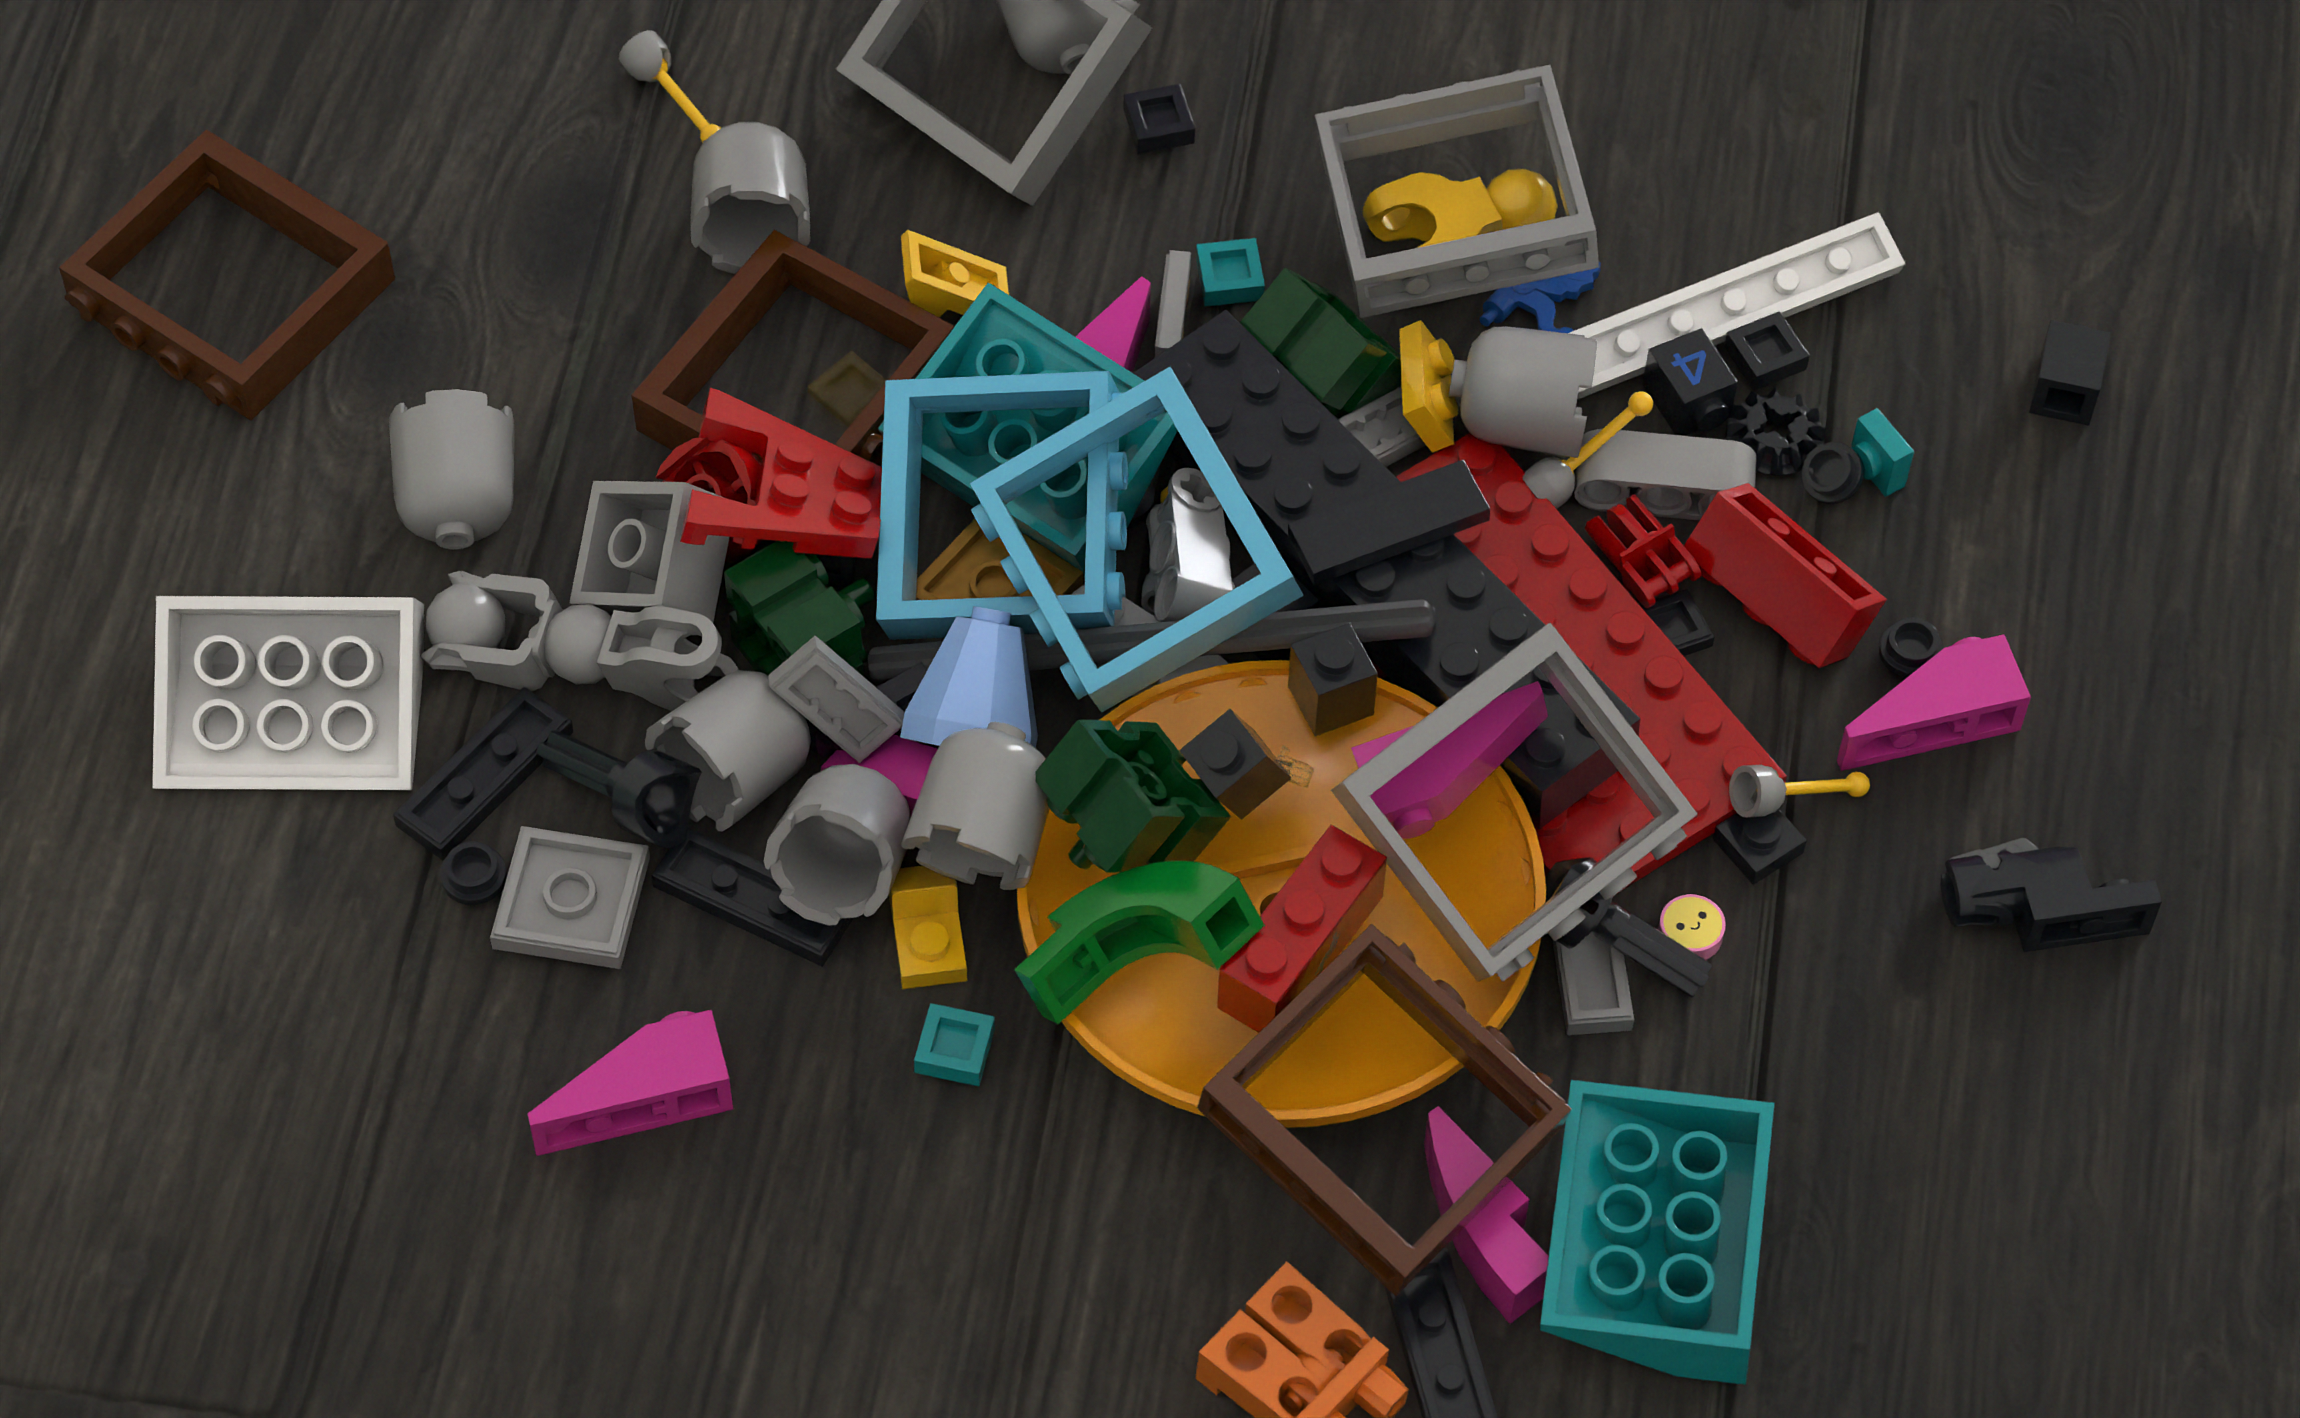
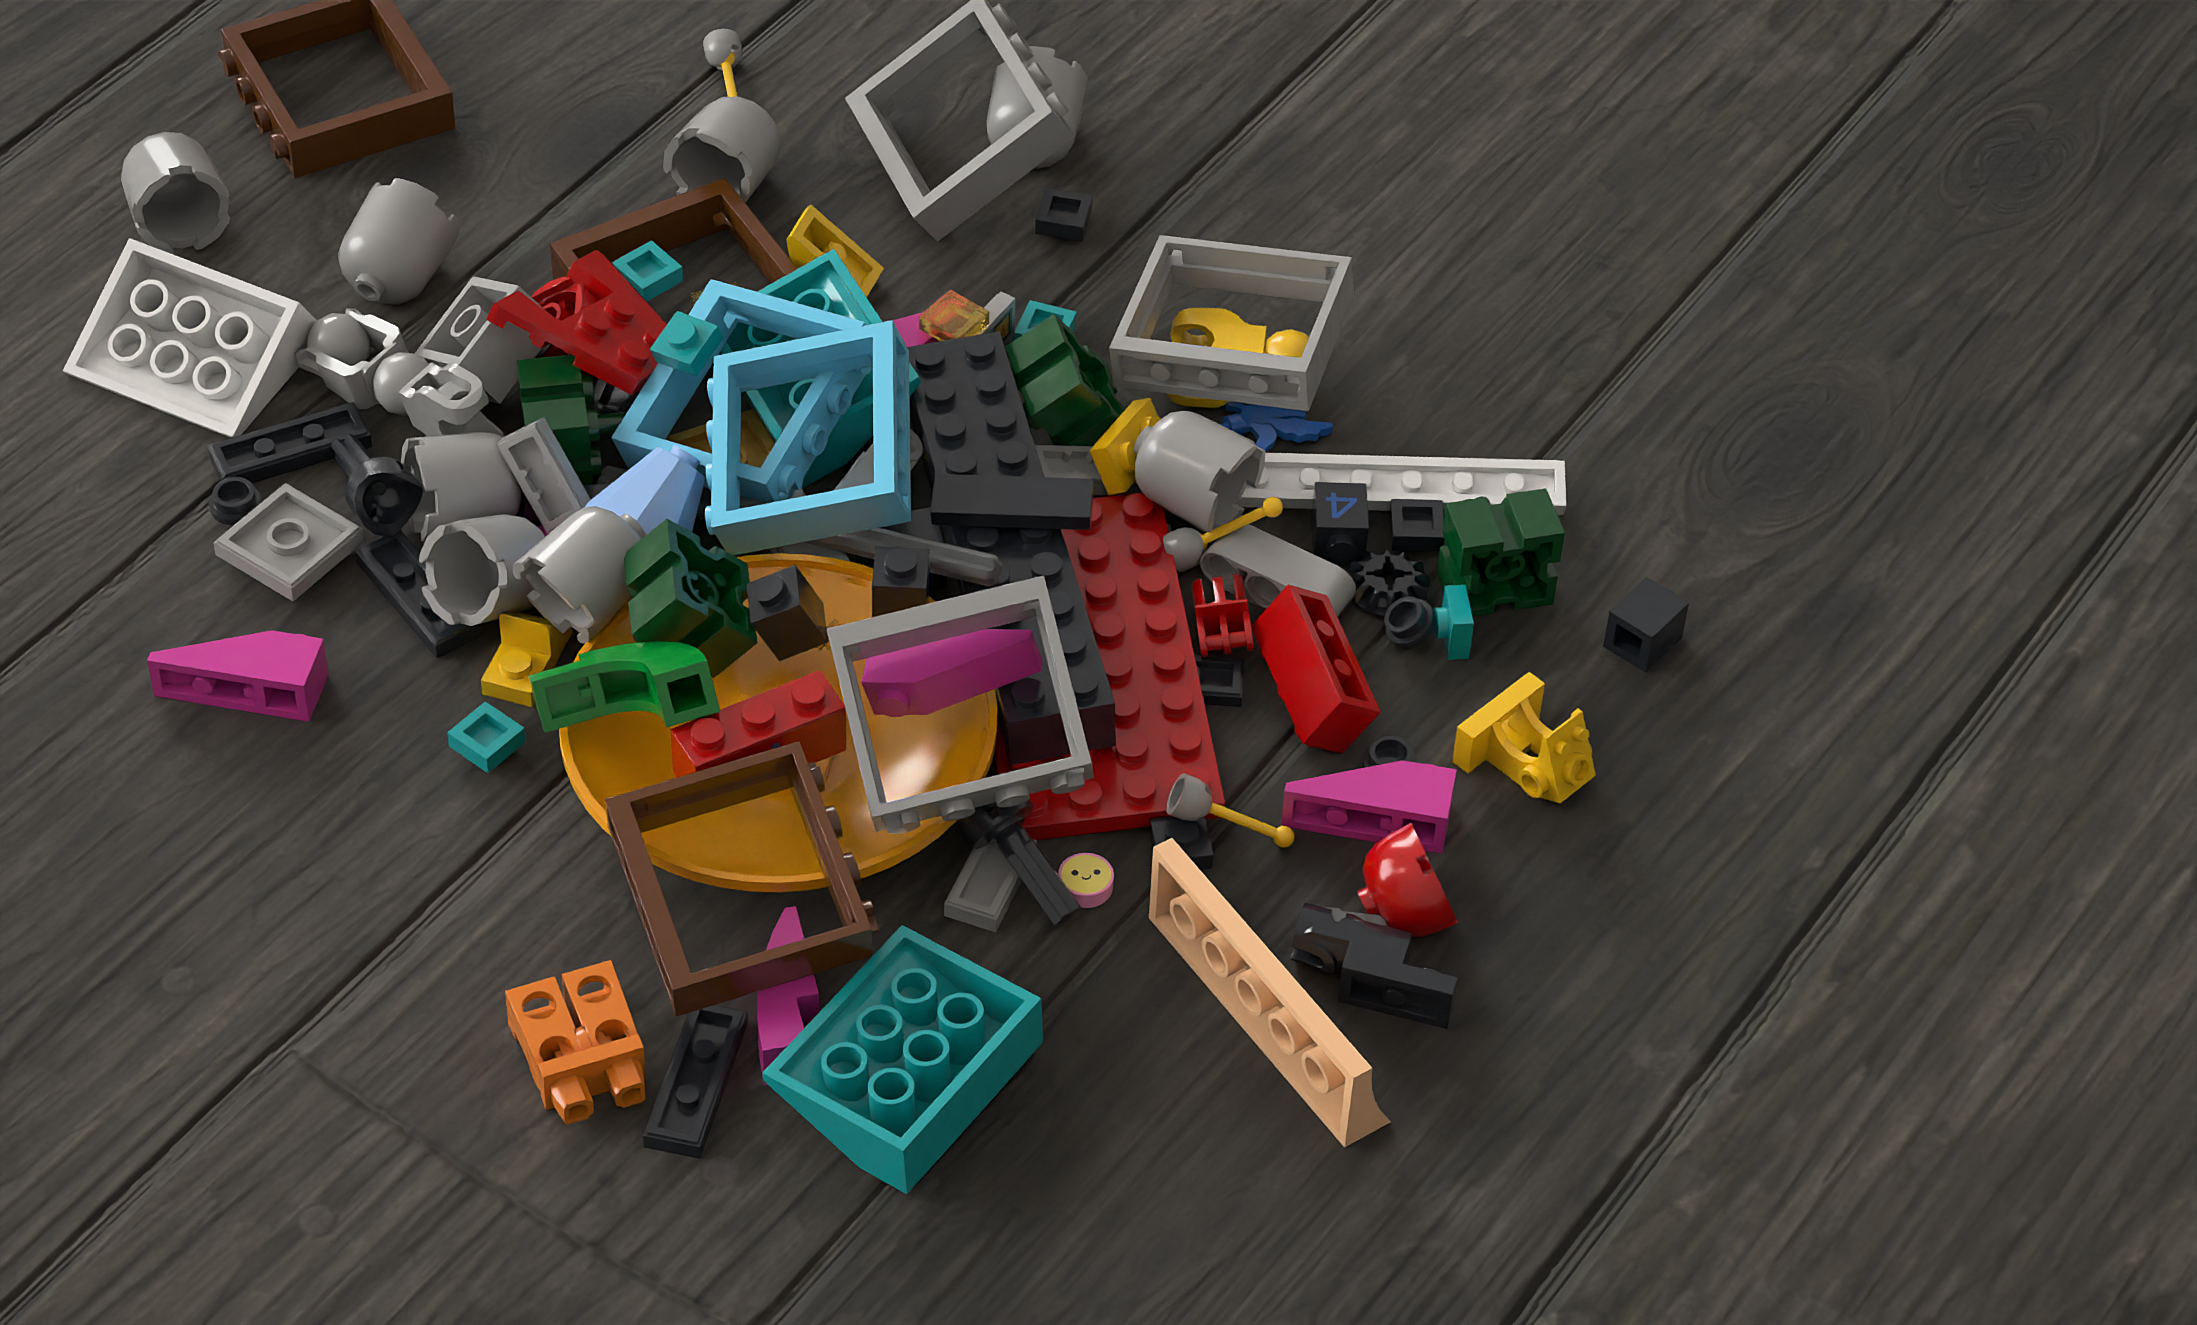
camera: 25 degrees right, 10 degrees down
none -> light grey cylinder [121,132,230,253]
none -> teal plate [612,241,683,302]
none -> teal plate [649,311,724,377]
none -> clear yellow tile [919,290,990,341]
none -> light nougat arch [1149,838,1391,1147]
none -> red cylinder [1357,824,1458,937]
none -> dark green brick [1436,488,1565,617]
none -> yellow tile [1452,672,1596,803]

